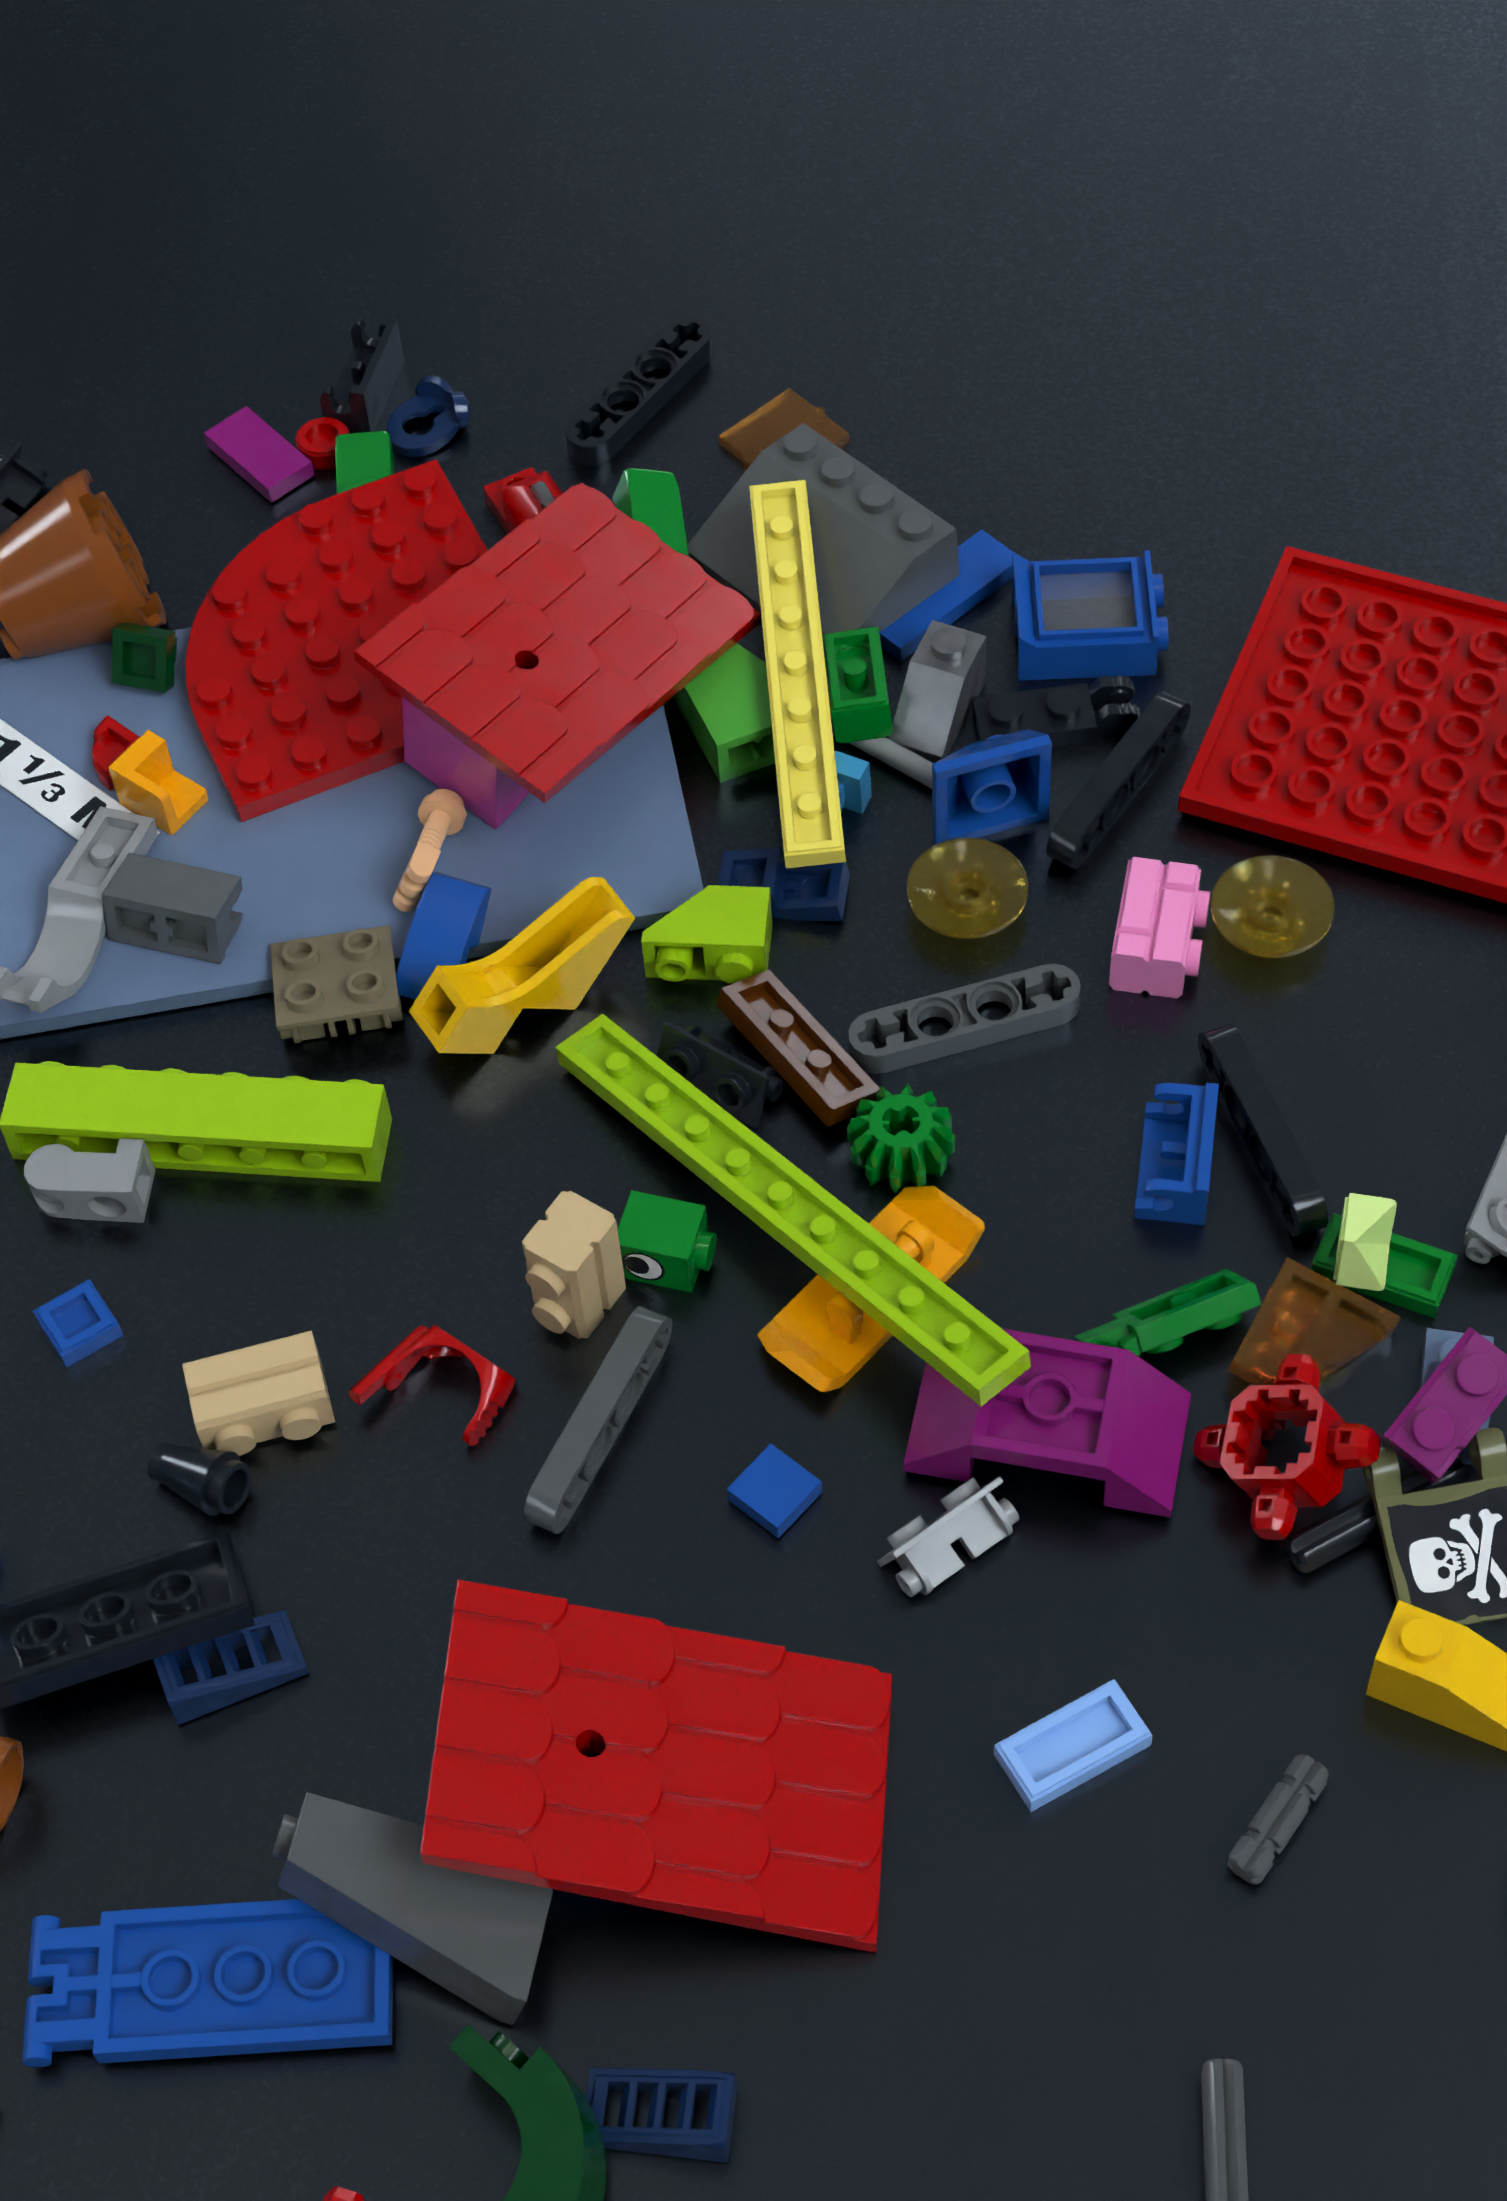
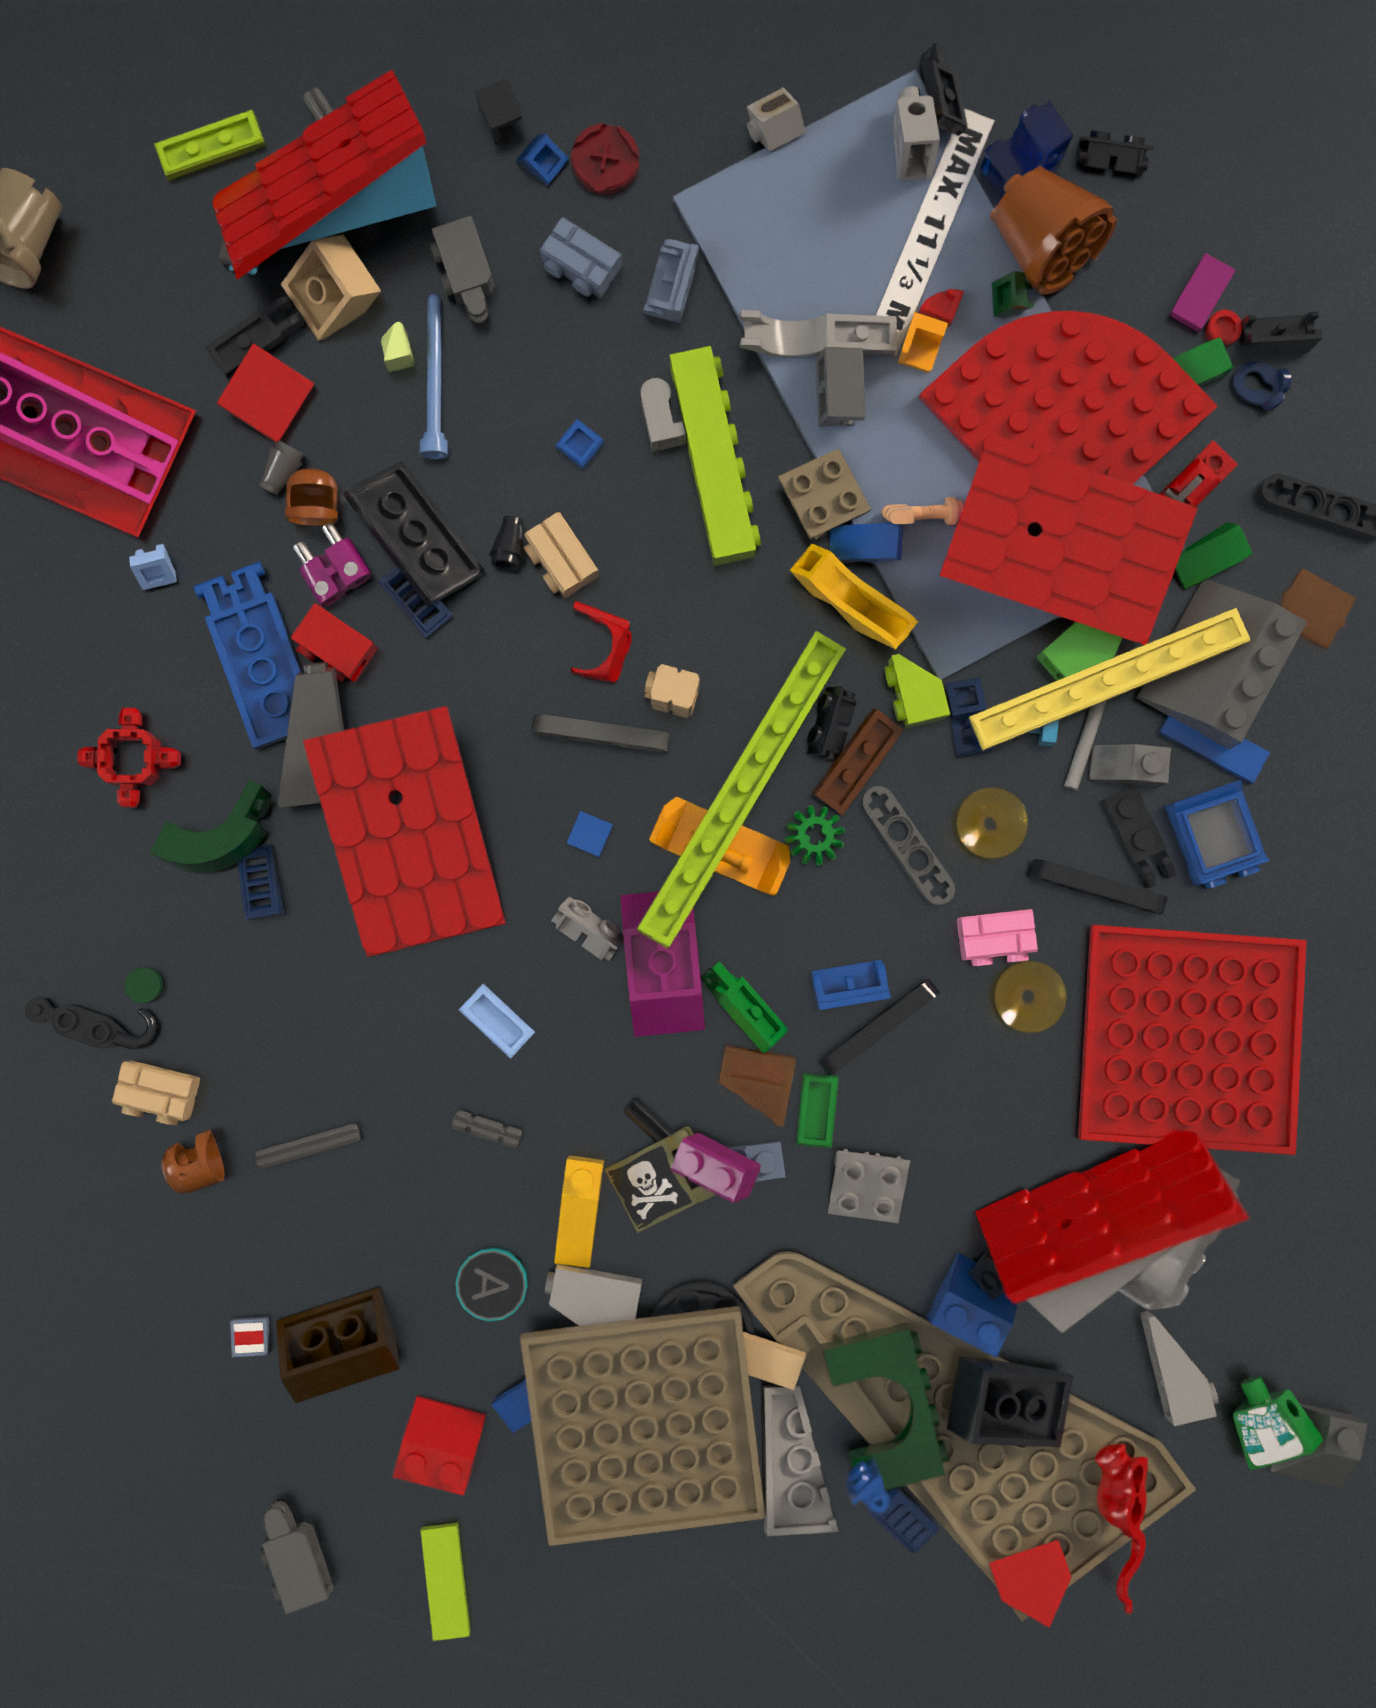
camera: 65 degrees right, 30 degrees up
green brick [618,1190,717,1293] -> none
green slope [822,626,893,743] -> none
blue slope [932,729,1052,848] -> none
red piece [1193,1354,1381,1540] -> none
yellowish green slope [1333,1193,1397,1291] -> none
none -> red brick [291,603,379,683]
none -> magenta piece [294,522,372,607]

